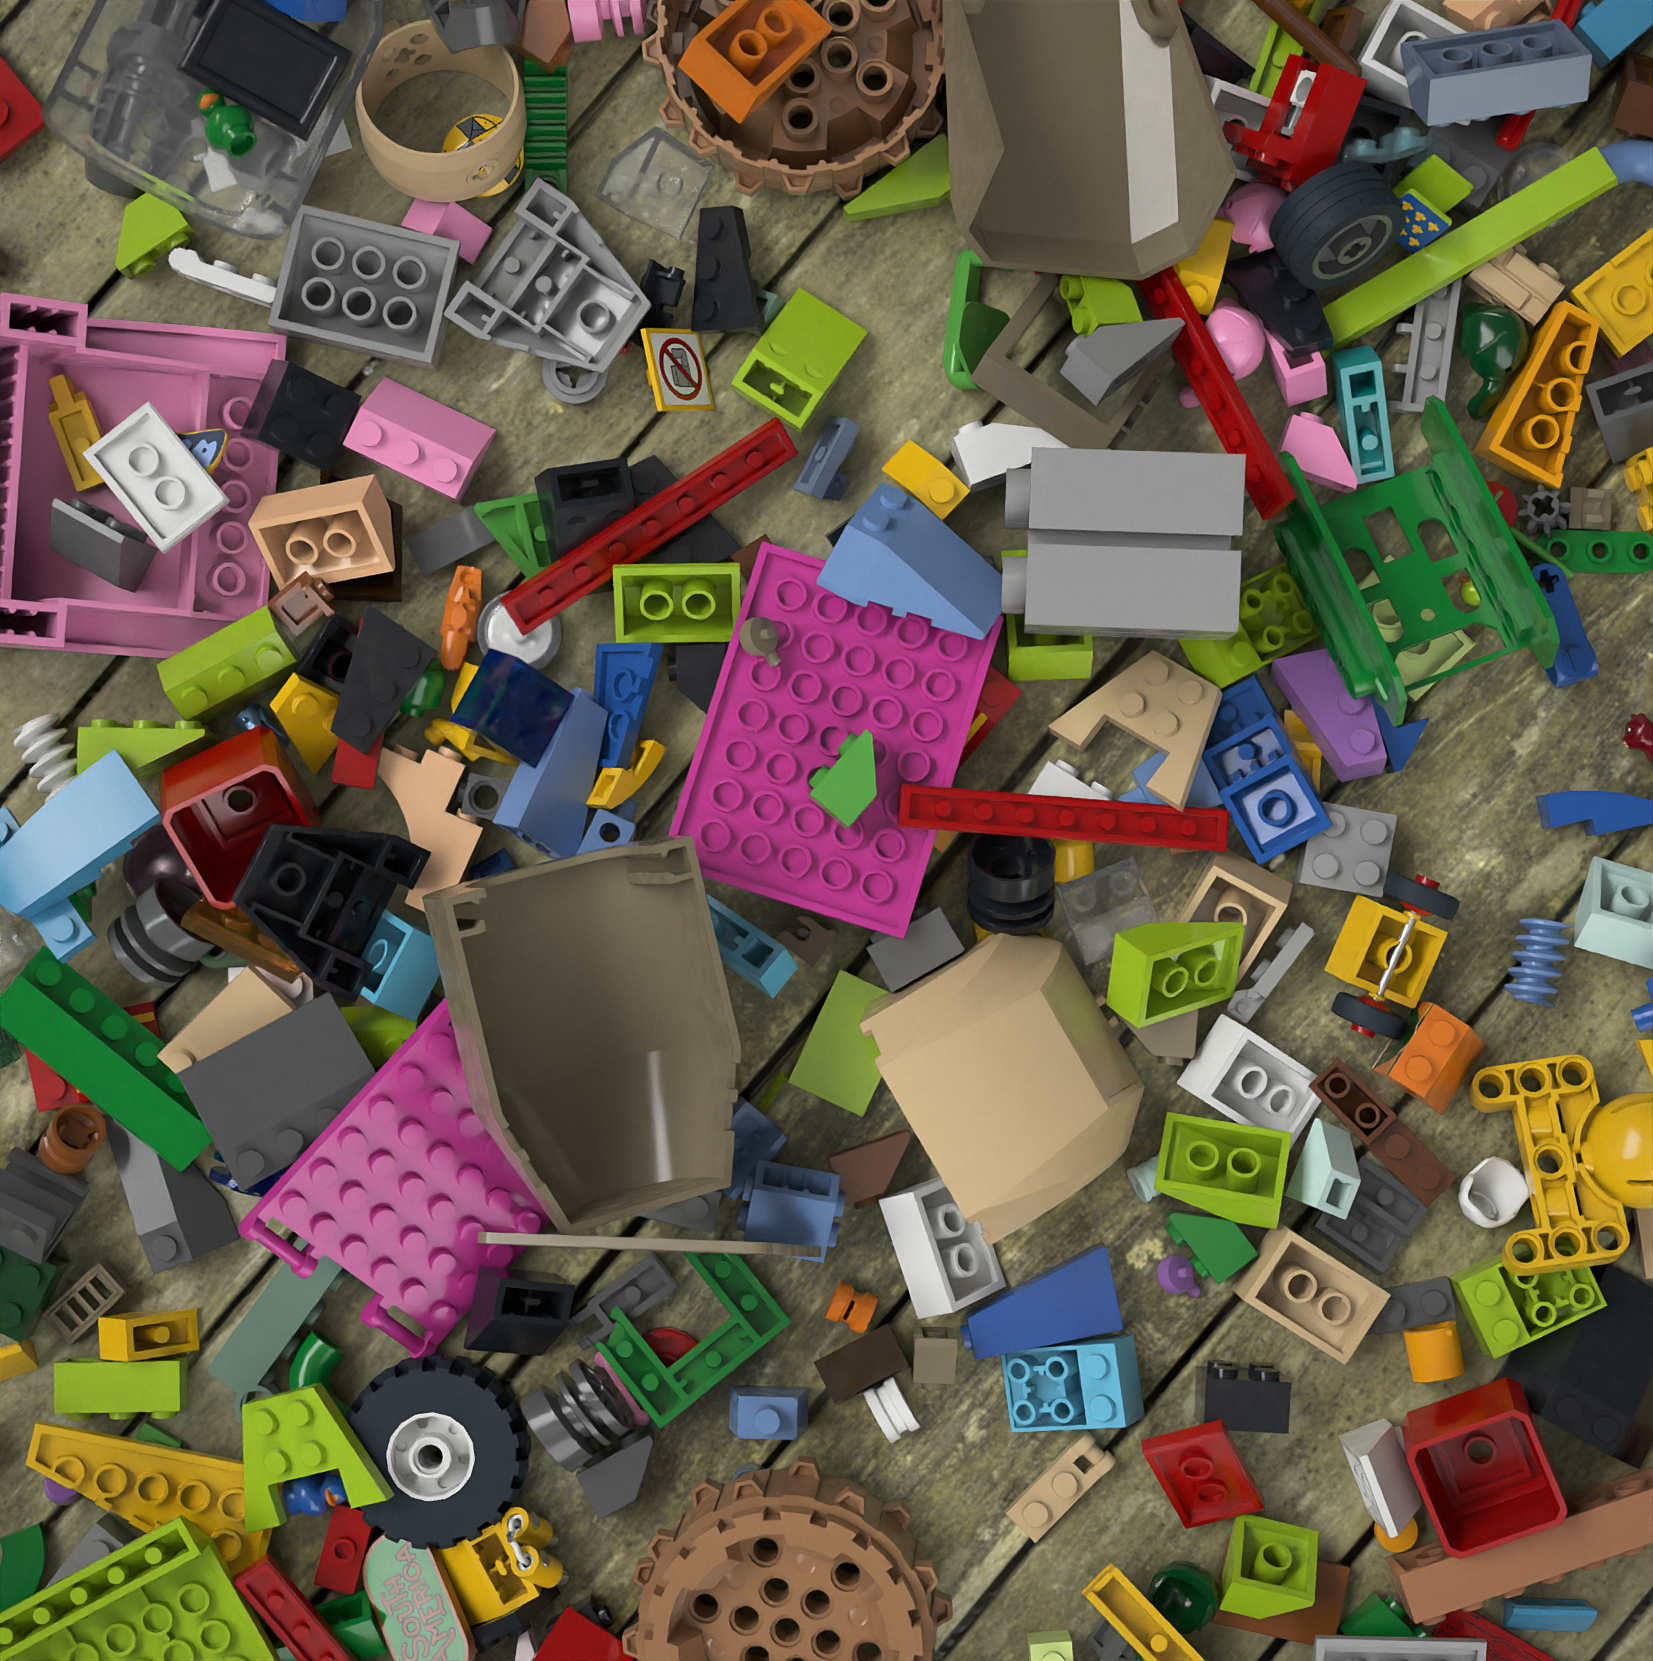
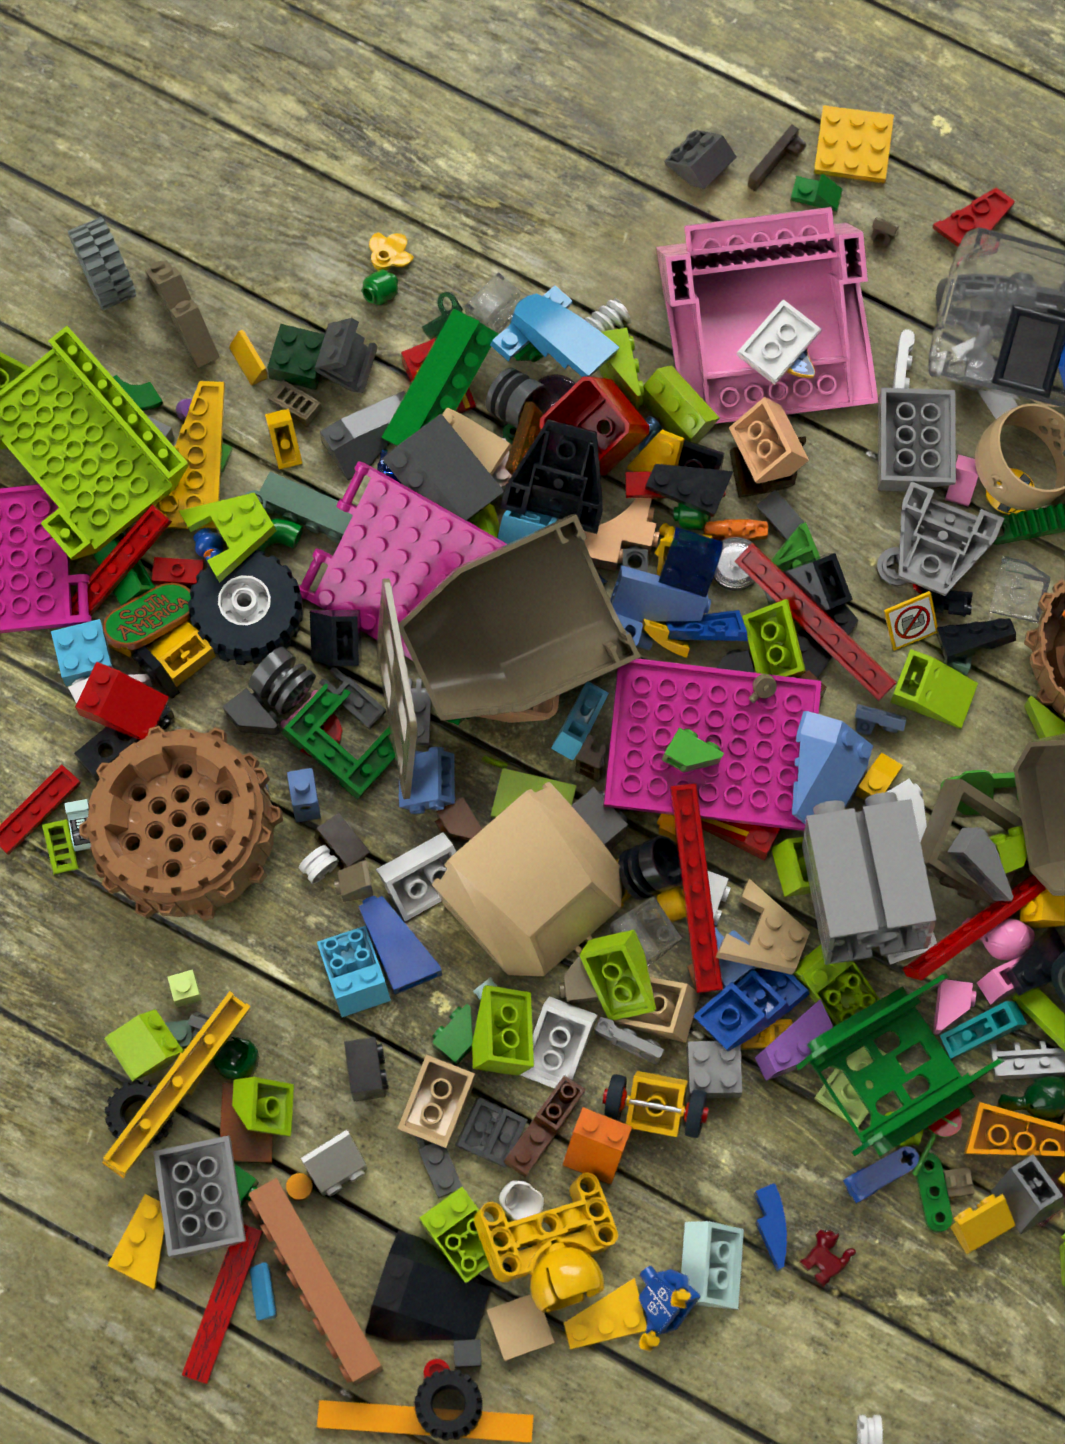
camera: 75 degrees right, 15 degrees down
dark orange wheel [39,1103,107,1175] -> none
yellow hinge [48,374,106,493] -> none
dark grey slope [49,497,158,593] -> none
lime brick [54,1355,189,1420] -> none
lime slope [115,183,196,279] -> none
green animal [196,88,257,158] -> none
black brick [240,359,362,473] -> none
dark orange bracket [268,571,336,637] -> none
bright pink slope [342,377,497,505] -> none
yellow piece [501,1507,569,1588] -> none
medium blue bracket [722,1096,788,1200] -> none
orange wheel [824,1280,879,1335] -> none
tan plate [1005,1430,1117,1543] -> none
red tile [1141,1419,1265,1529] -> none
medium lavender piece [1157,1255,1201,1298] -> none
light aqua slope [1285,1118,1361,1220] -> none
blue slope [1370,694,1429,774] -> none
red plate [1401,1377,1568,1559] -> none
light orange piece [1402,1320,1467,1383] -> none
medium blue piece [1504,917,1573,1008] -> none
dark grey gear [1518,484,1572,539] -> none

